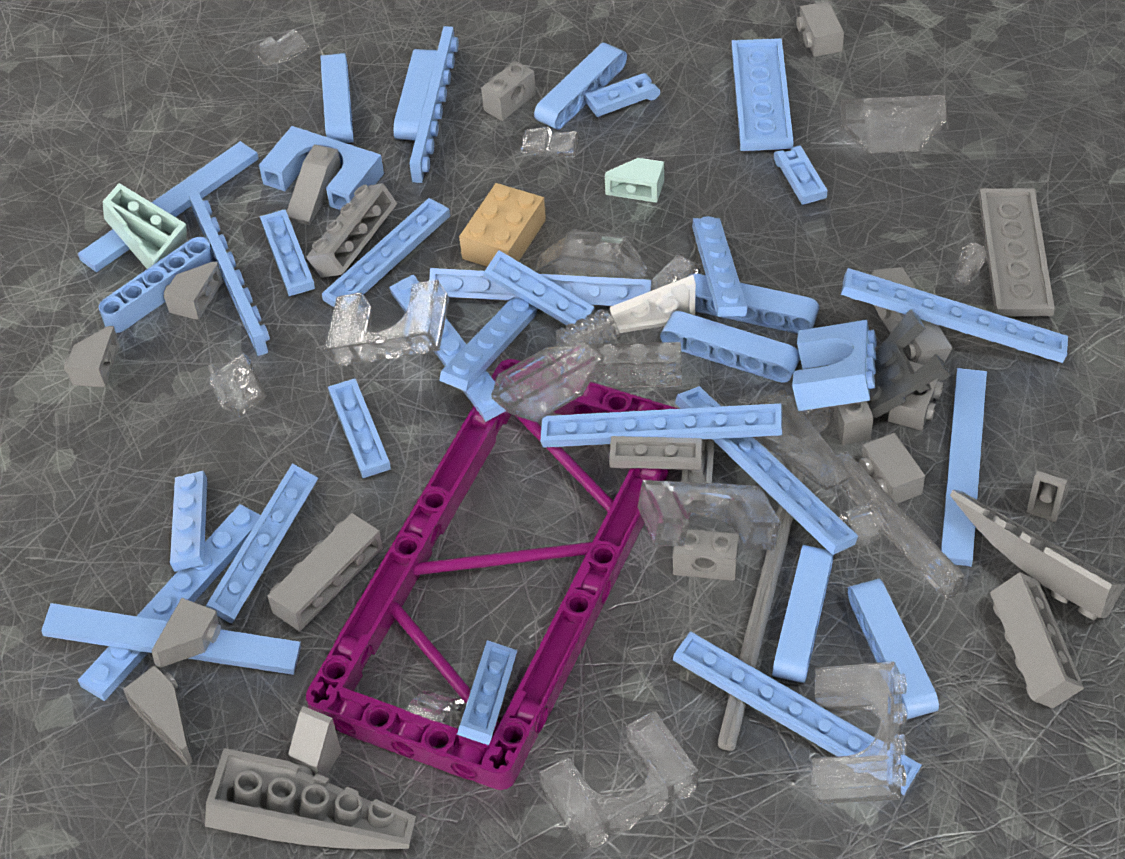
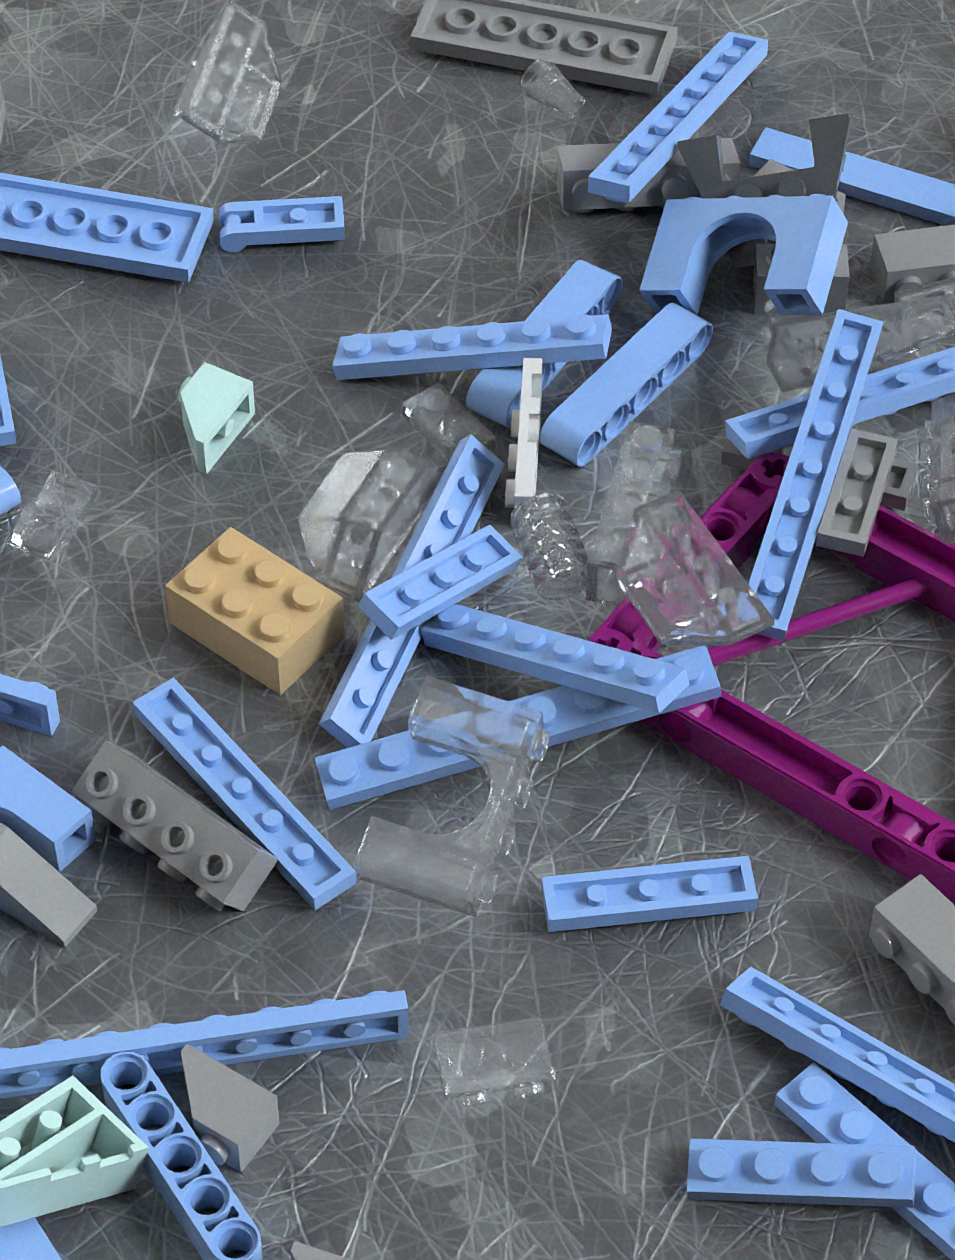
camera: 80 degrees left, 0 degrees up
light blue plate [260,209,315,296] -> none

